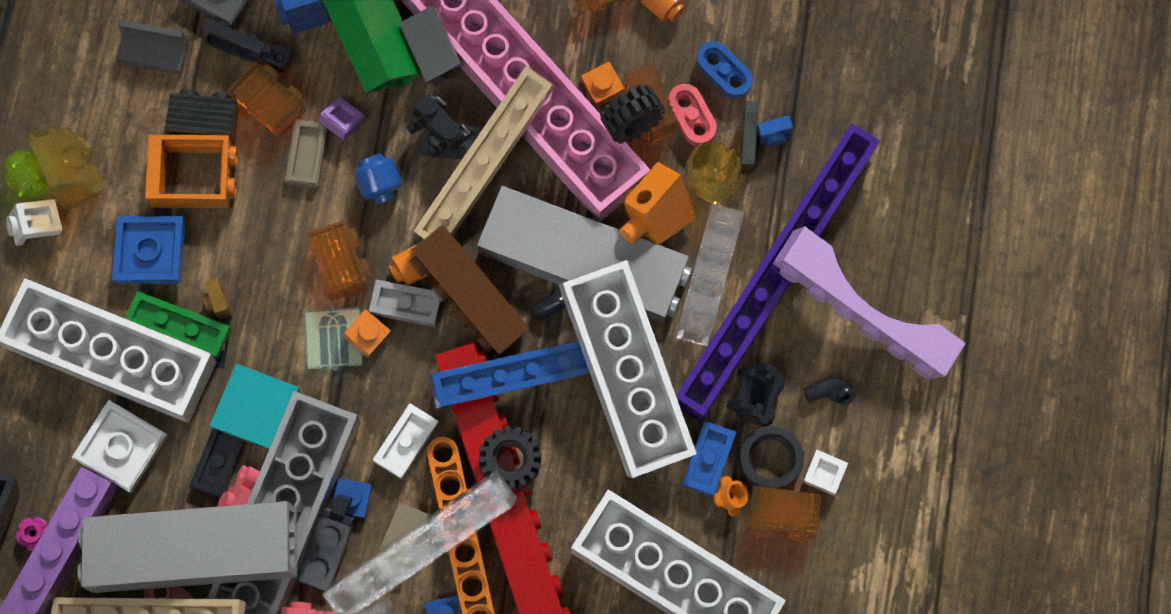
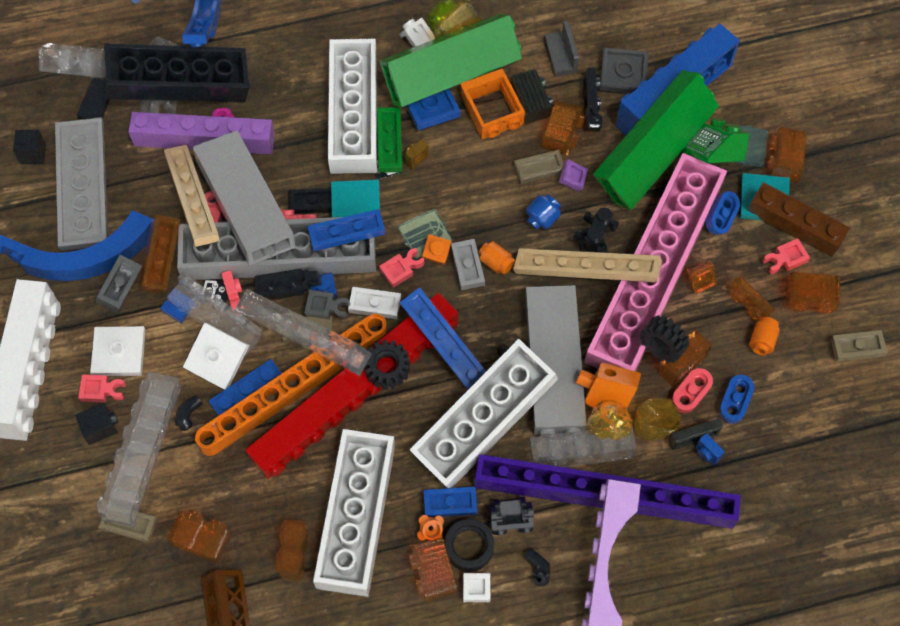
camera: 70 degrees right, 10 degrees down
white plate [72,400,168,493] -> none
clear orange brick [307,220,372,301] -> none
dark grey panel [399,6,461,84] -> none
reddish brown brick [408,225,530,355] -> none
orange plate [580,62,625,107] -> none
none -> dark grey plate [304,290,351,319]
none -> blue plate [307,209,385,251]
none -> coral plate [379,248,425,288]
none -> green brick [380,14,522,107]
none -> clear yellow hair [586,400,632,441]
none -> clear orange tile [686,261,717,294]

